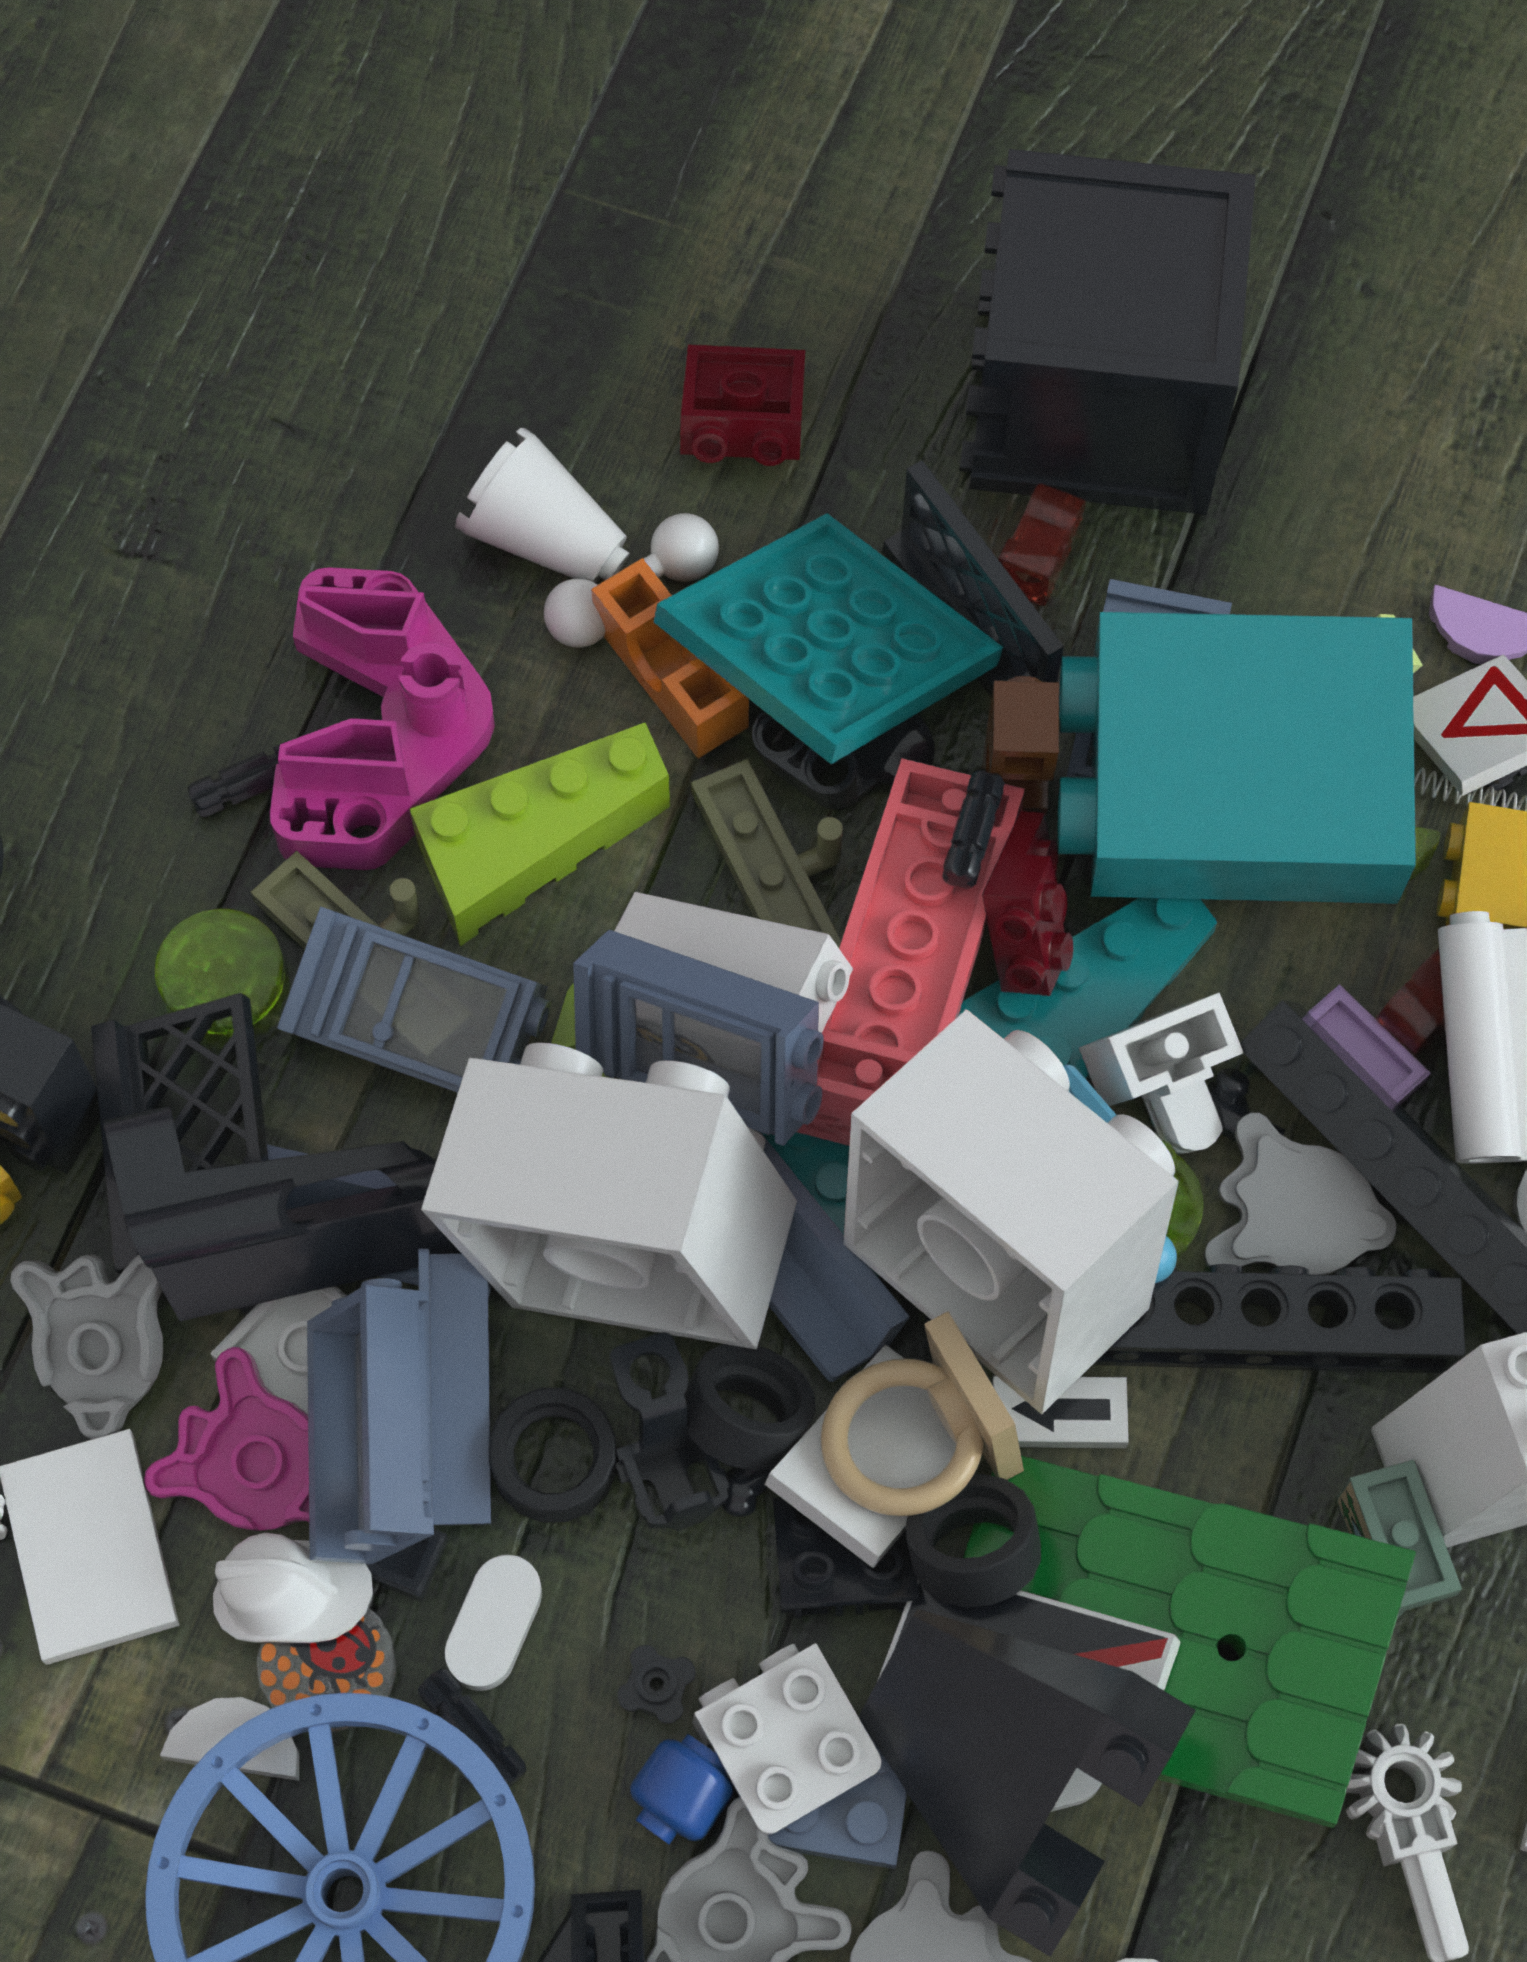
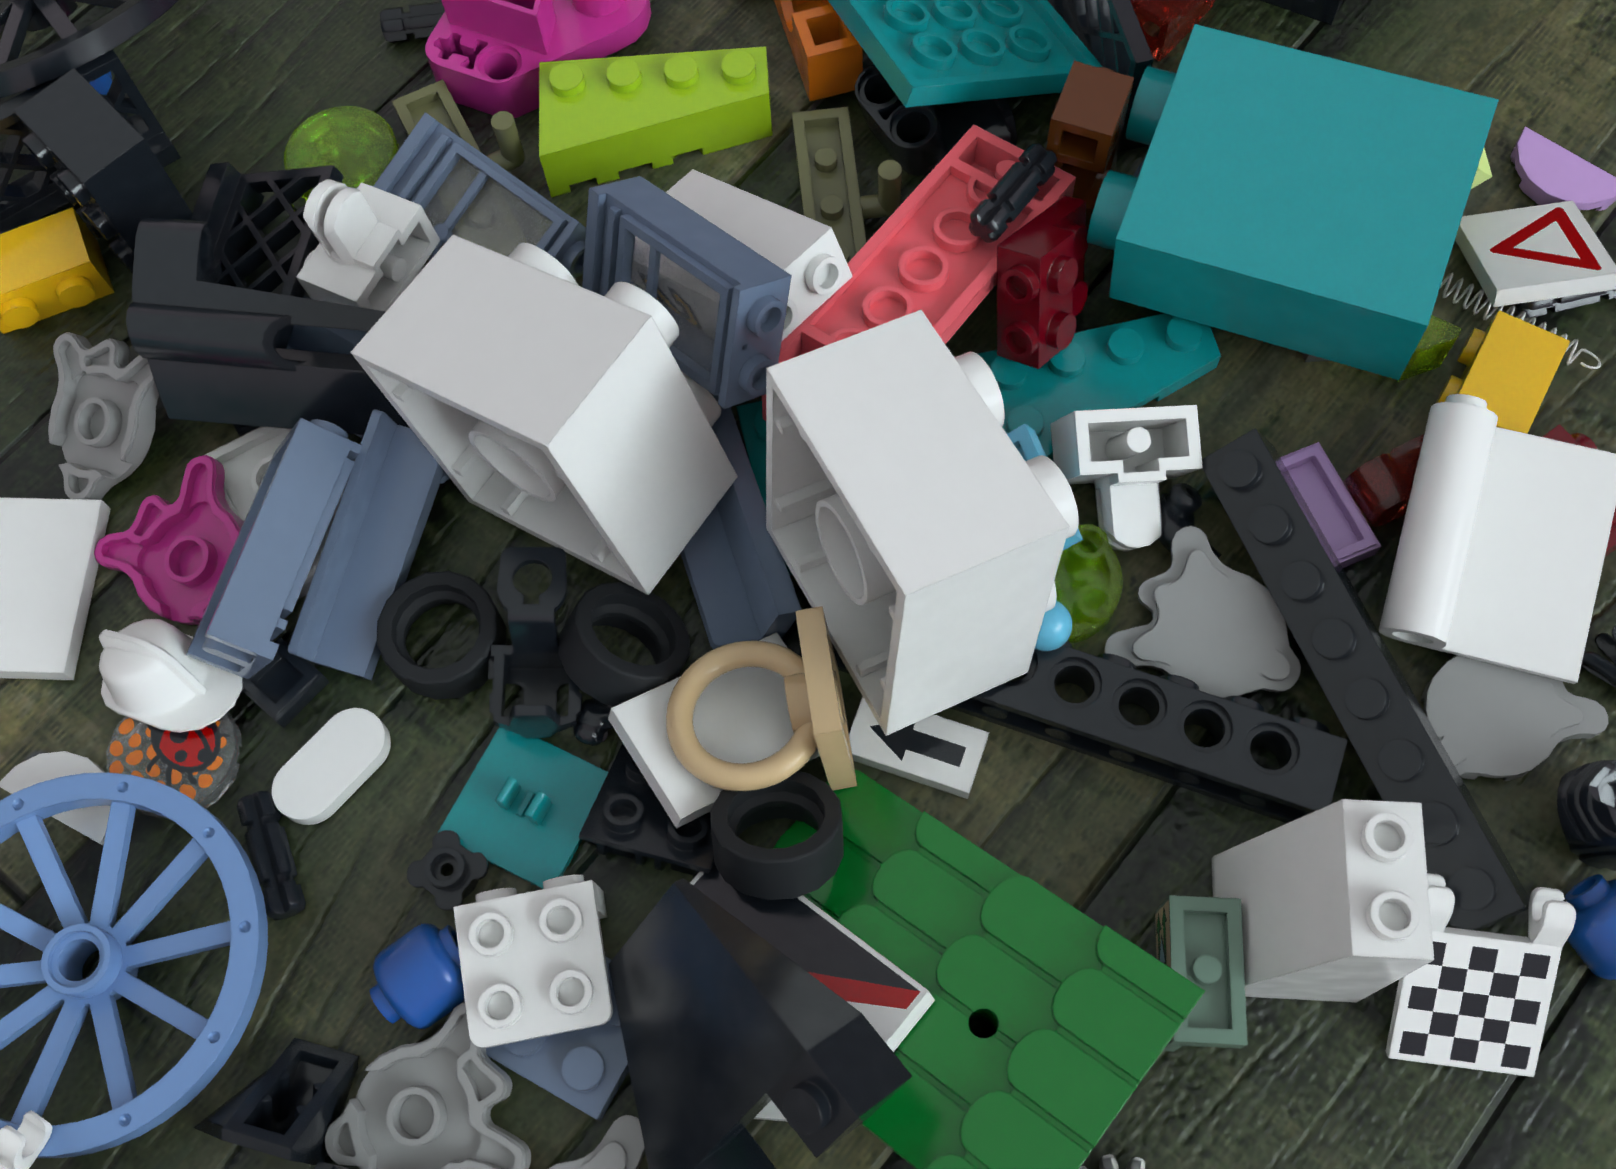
camera: 25 degrees right, 0 degrees up
none -> white brick [296,179,440,311]
none -> teal piece [438,727,608,889]

